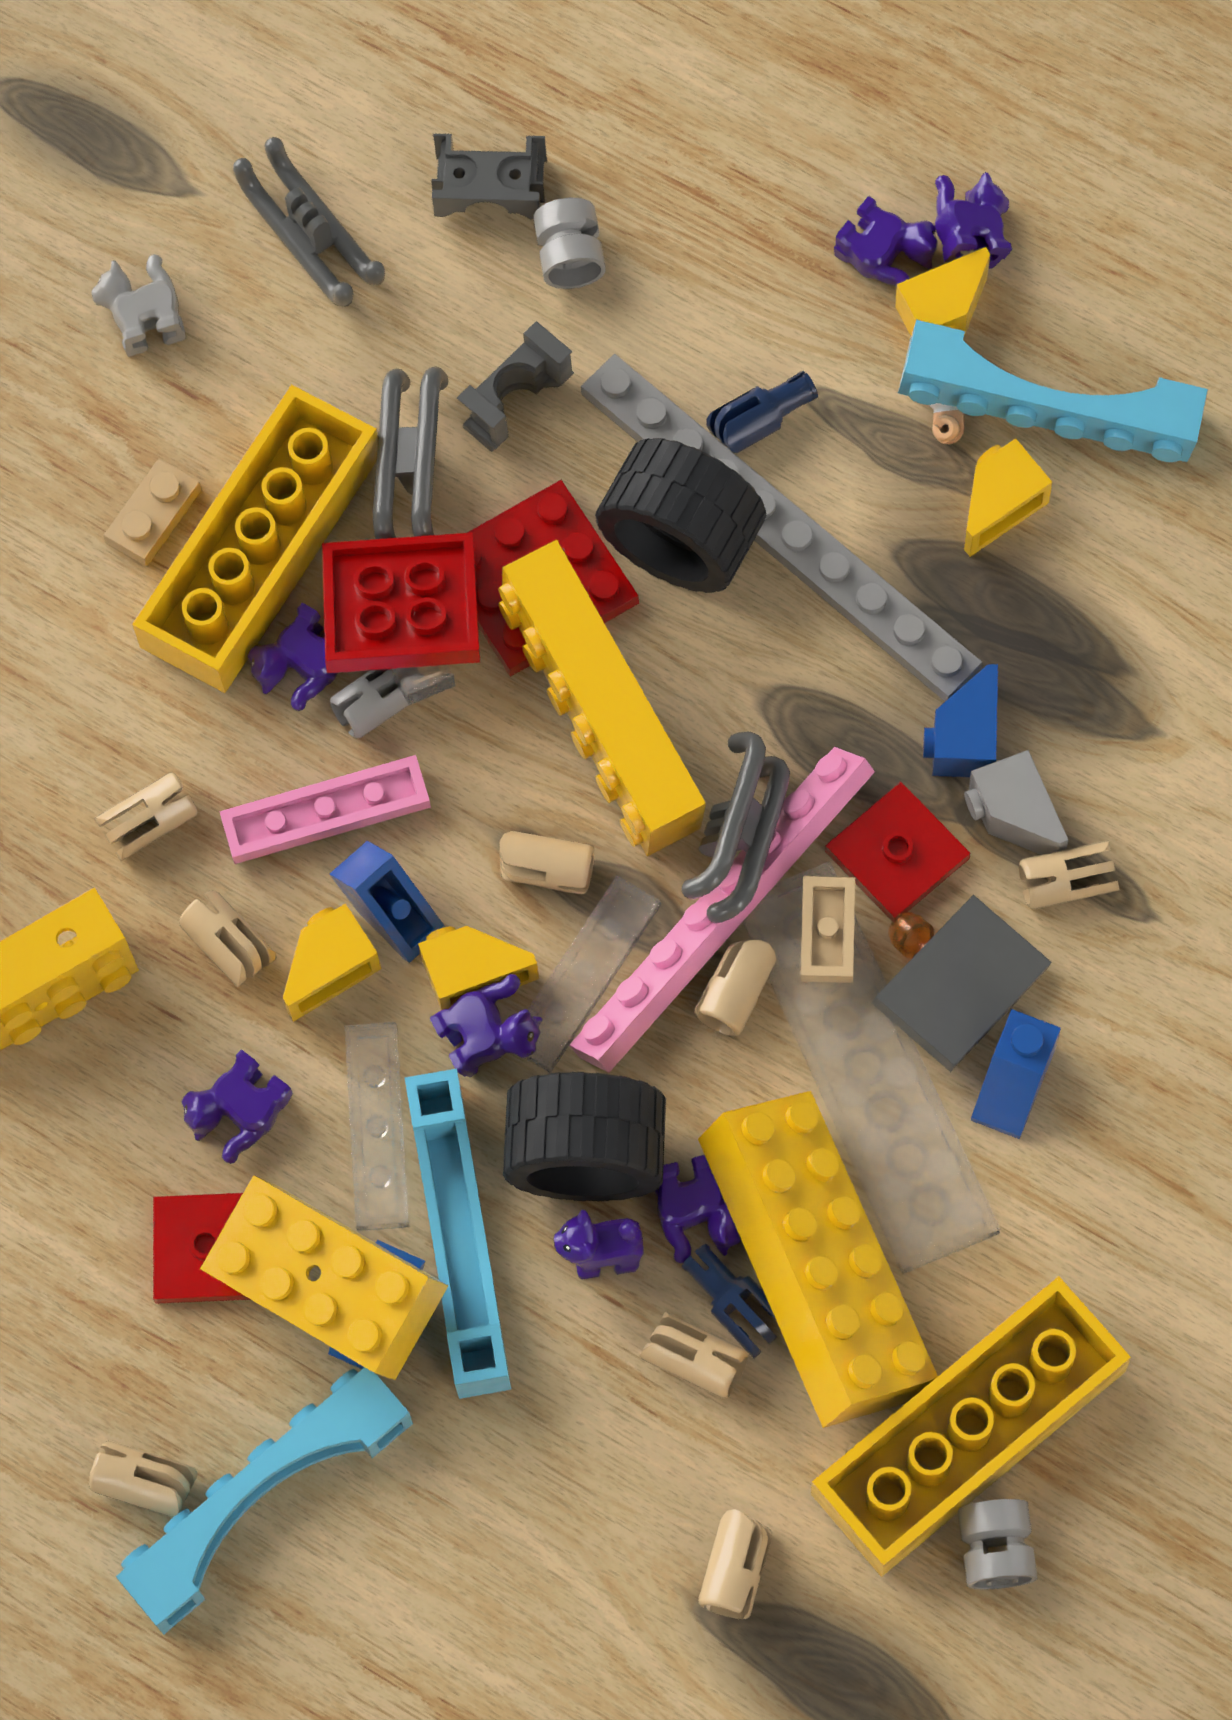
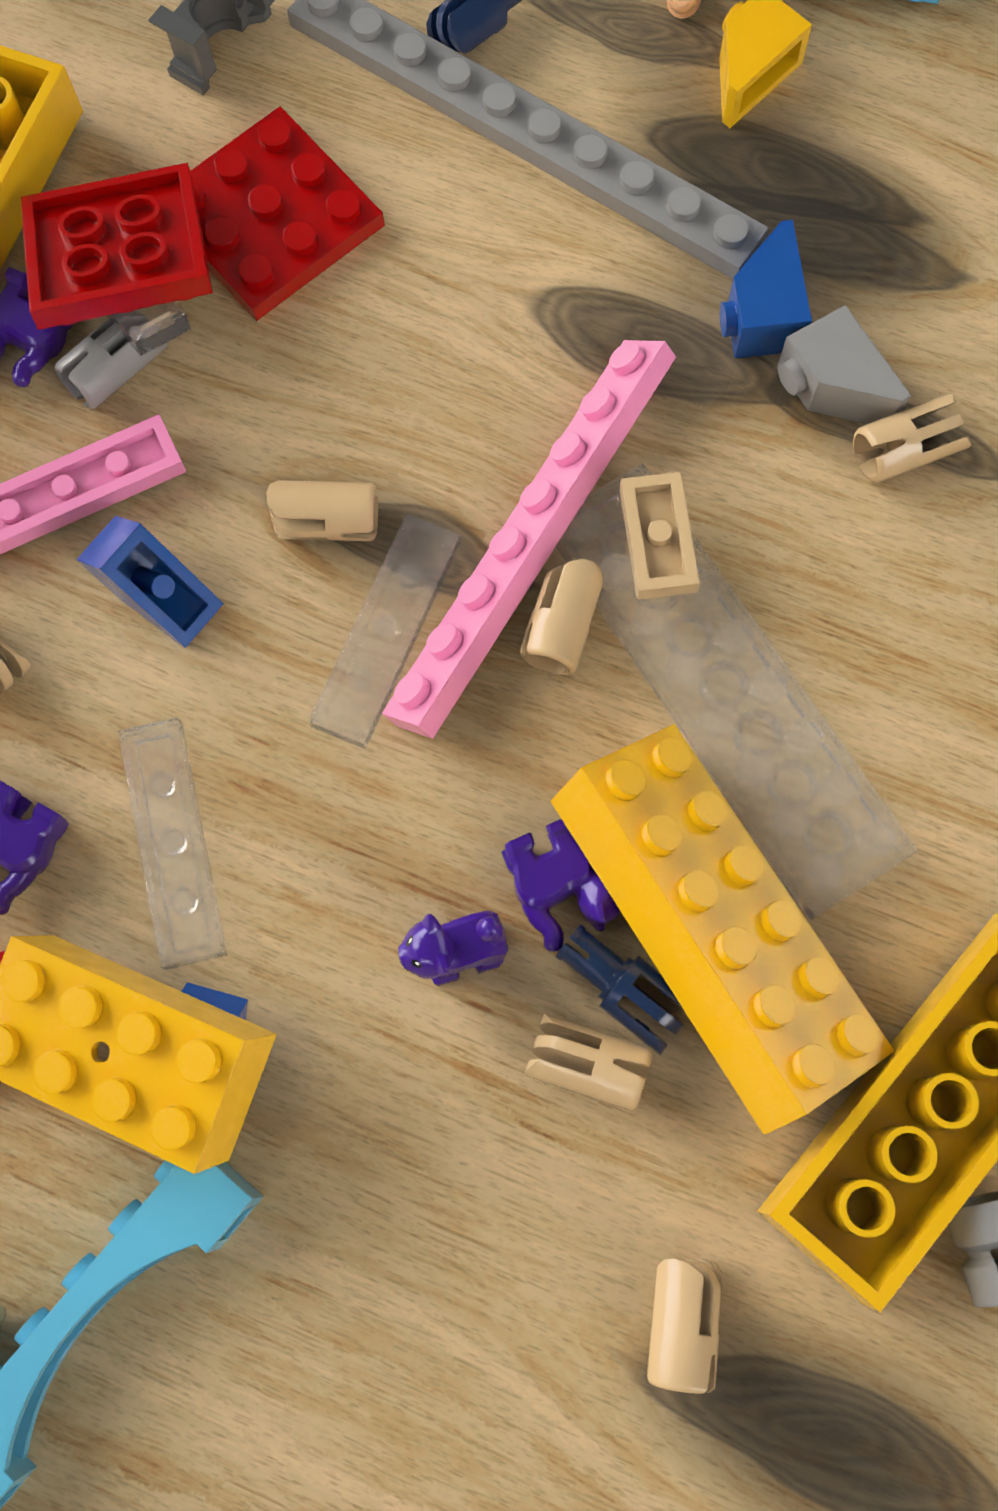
camera: 10 degrees left, 5 degrees up
yellow slope [283,903,382,1022] -> none
dark grey piece [373,366,449,539] -> none
medium azure arch [405,1068,512,1399] -> none
yellow slope [418,926,540,1010] -> none
dark purple animal [430,974,543,1077] -> none
yellow brick [498,540,706,857] -> none
black tyre [503,1072,666,1202] -> none
black tyre [595,438,767,593] -> none
dark grey piece [682,732,790,923] -> none
red plate [825,782,971,923] -> none
dark grey tile [872,895,1052,1072] -> none
clear orange hinge [888,912,934,958] -> none
blue slope [971,1009,1061,1139] -> none

